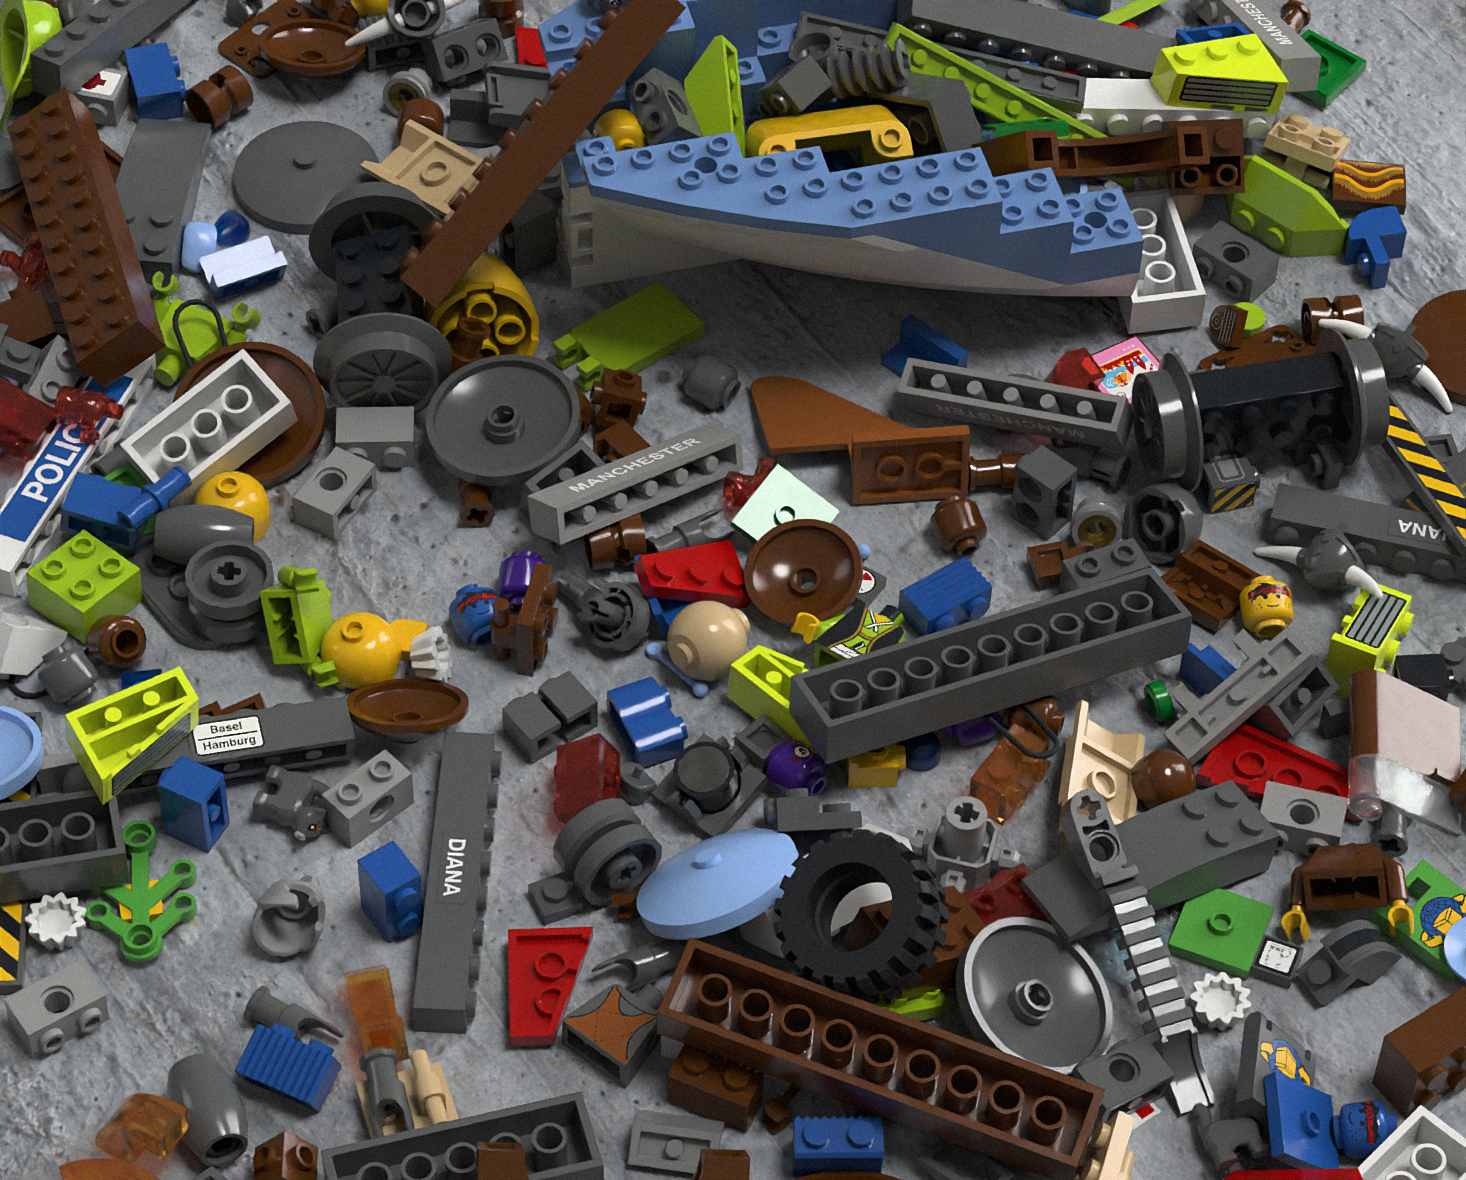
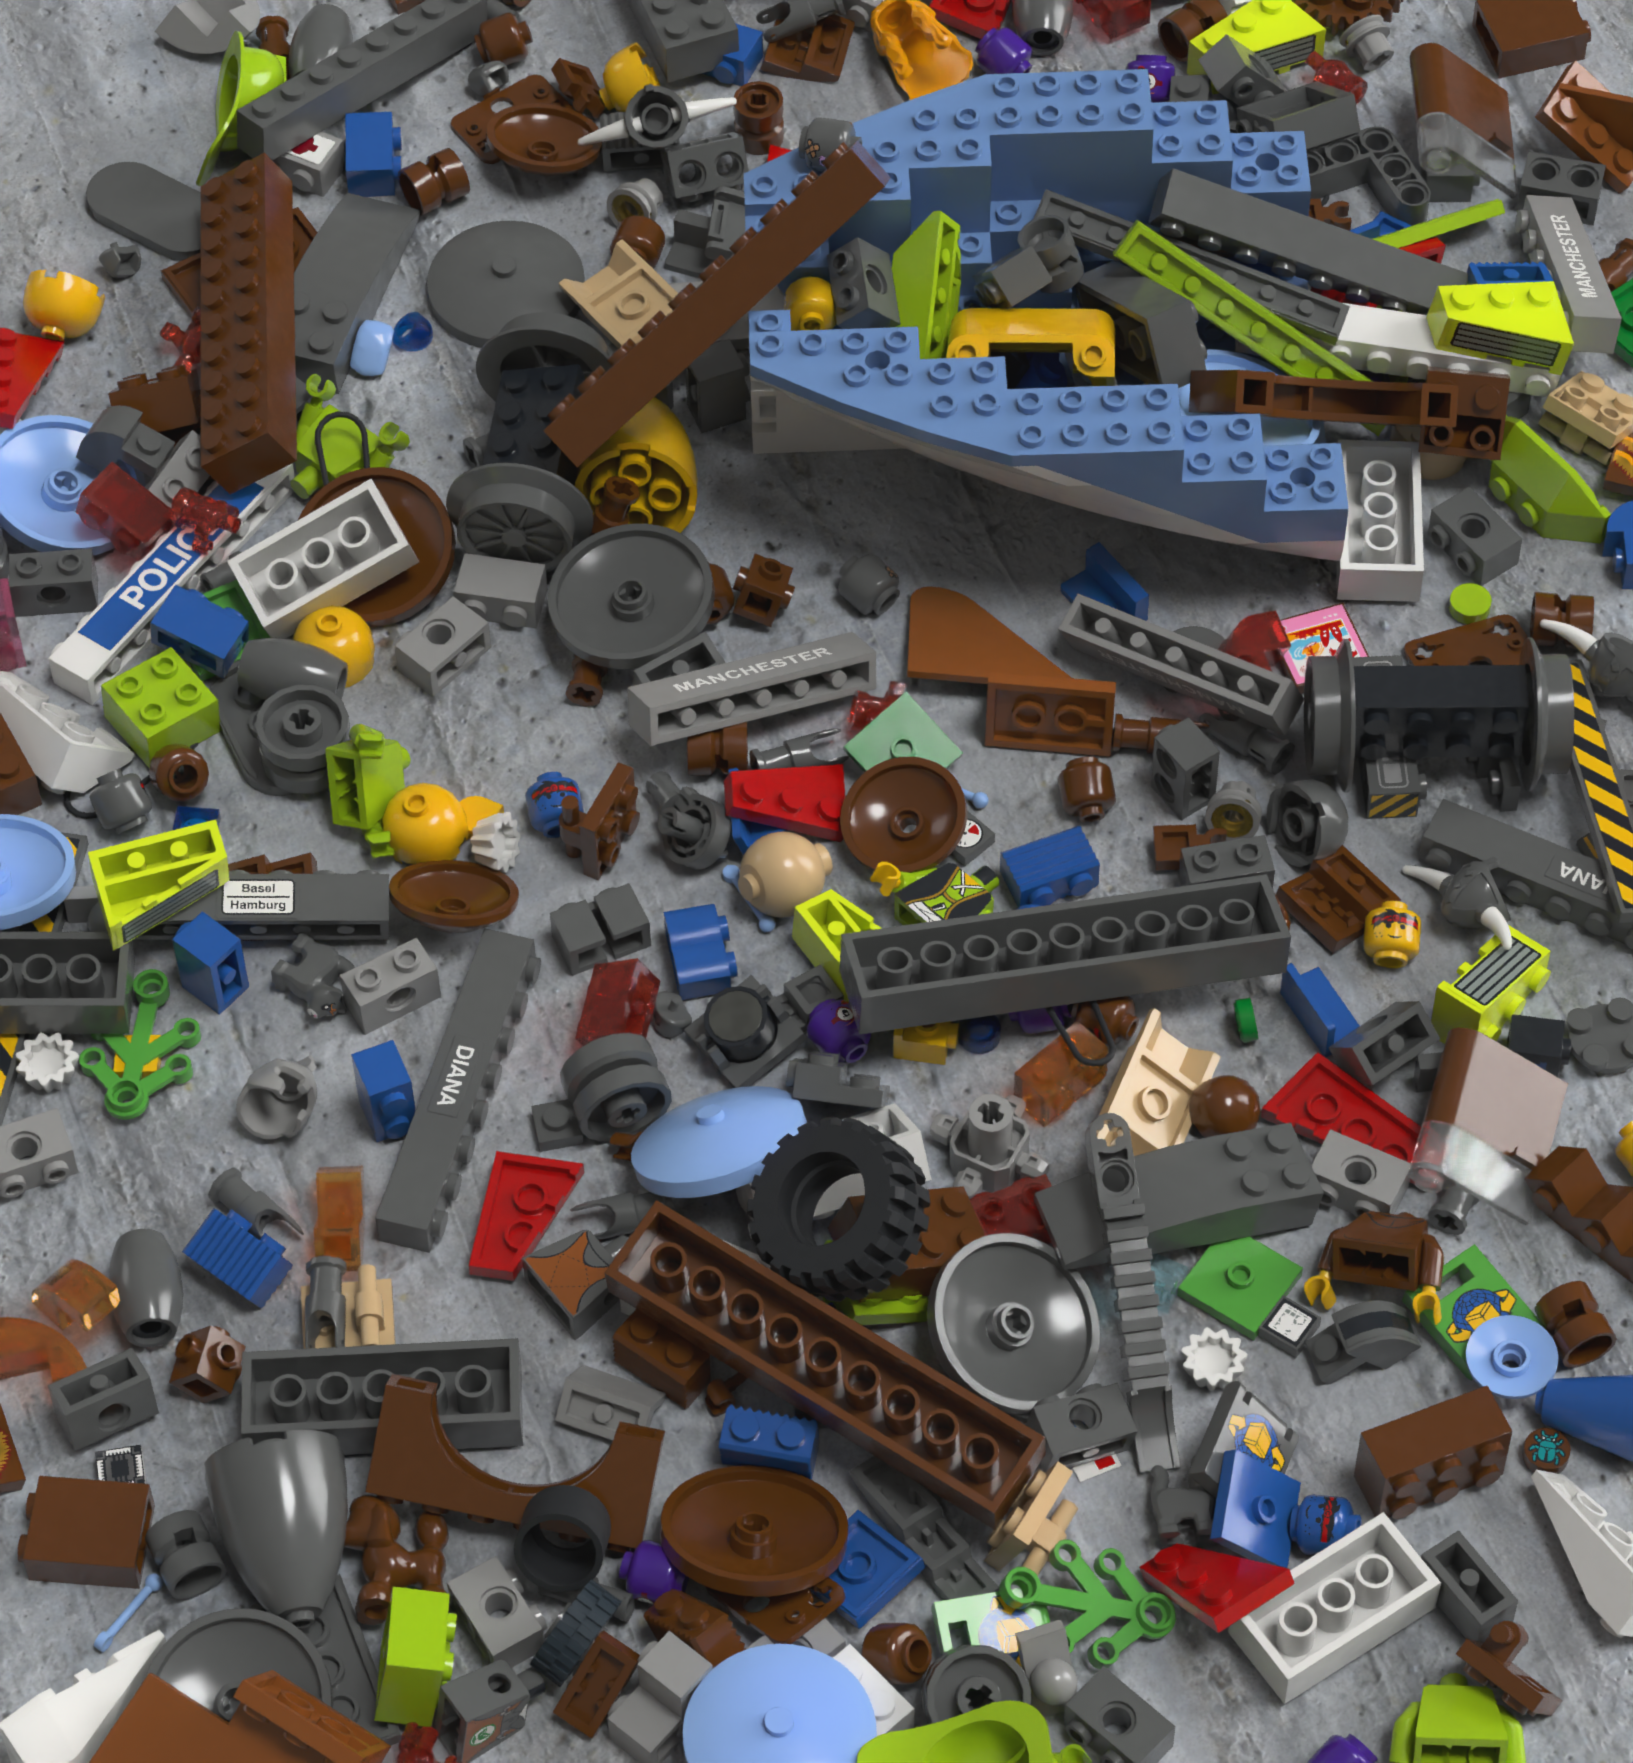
camera: 15 degrees right, 5 degrees up
blue pin [117,465,192,533] -> none
panel [199,236,288,300] -> none
dark purple head [497,551,548,612] -> none
lime tile [553,281,705,392] -> none
reddish brown brick [593,419,651,464] -> none
dark grey piece [827,38,911,99] -> none
green plate [981,118,1069,141] -> none
light grey hinge [1164,627,1316,766] -> none
reddish brown tile [1209,305,1248,347] -> none

